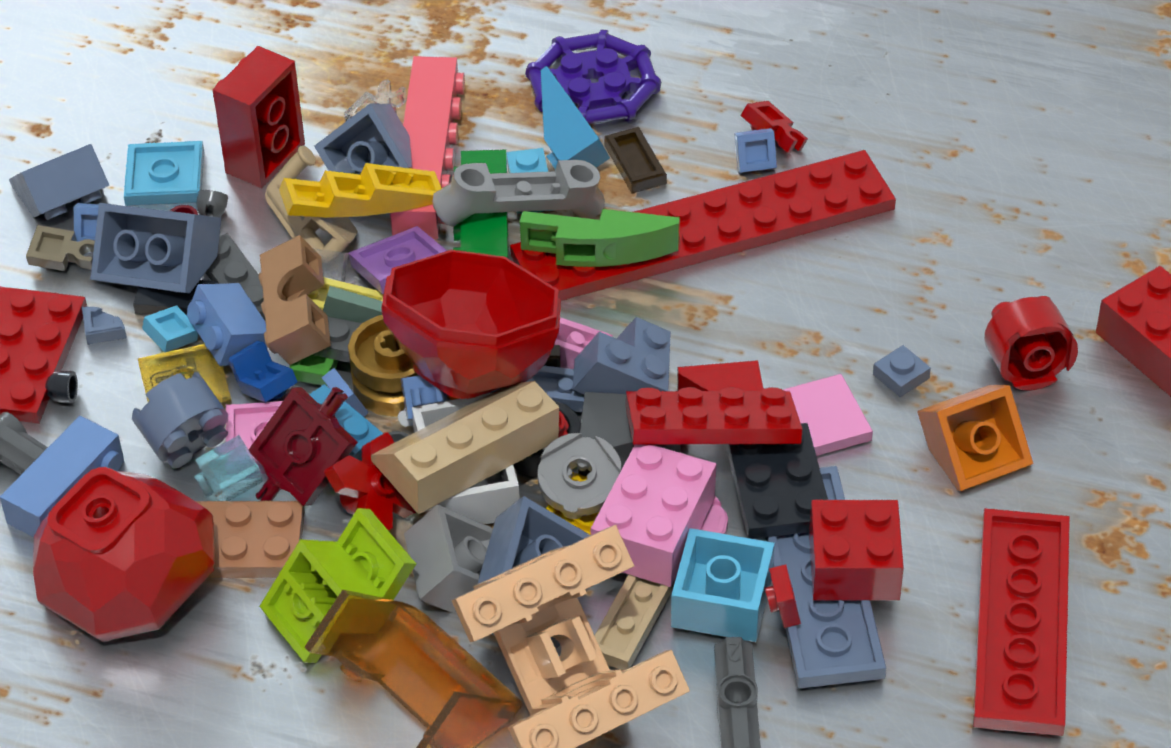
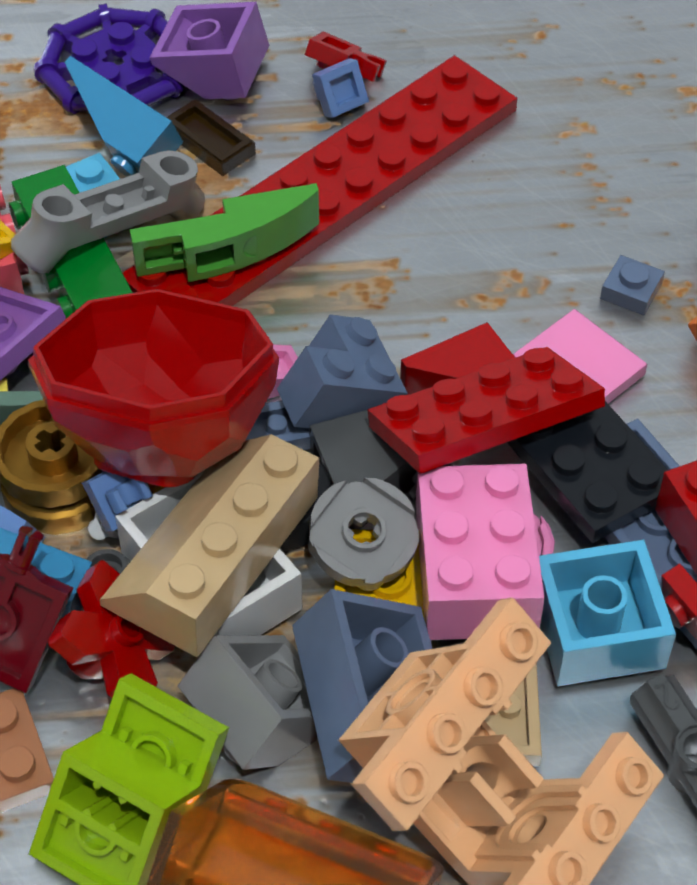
camera: 25 degrees left, 5 degrees up
none -> medium lavender slope [150,2,269,100]

